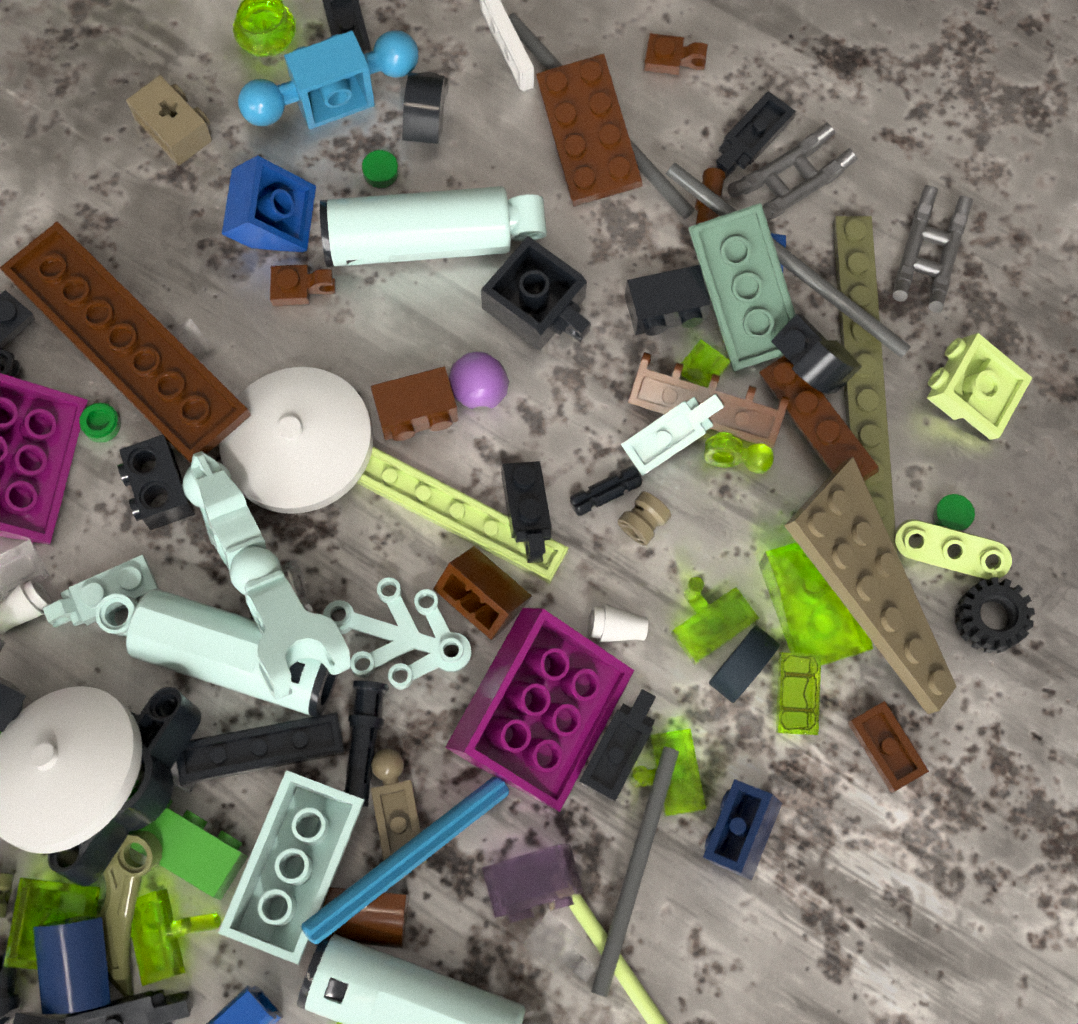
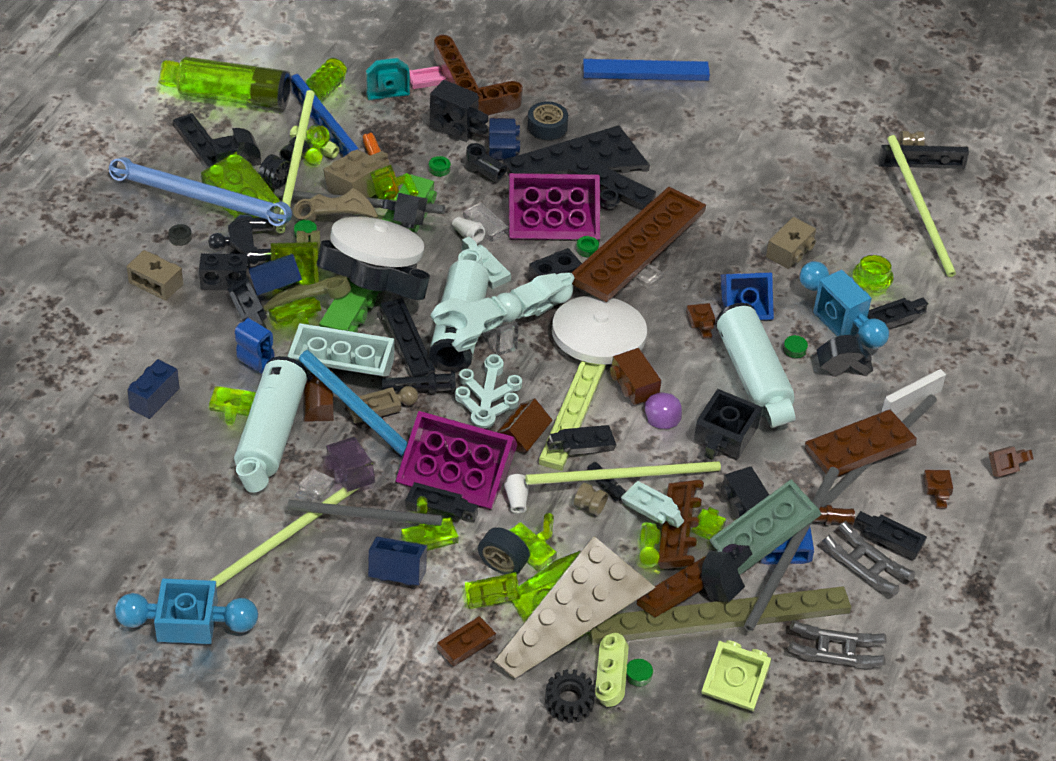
camera: 80 degrees right, 25 degrees down
none -> yellowish green piece [525,461,721,485]

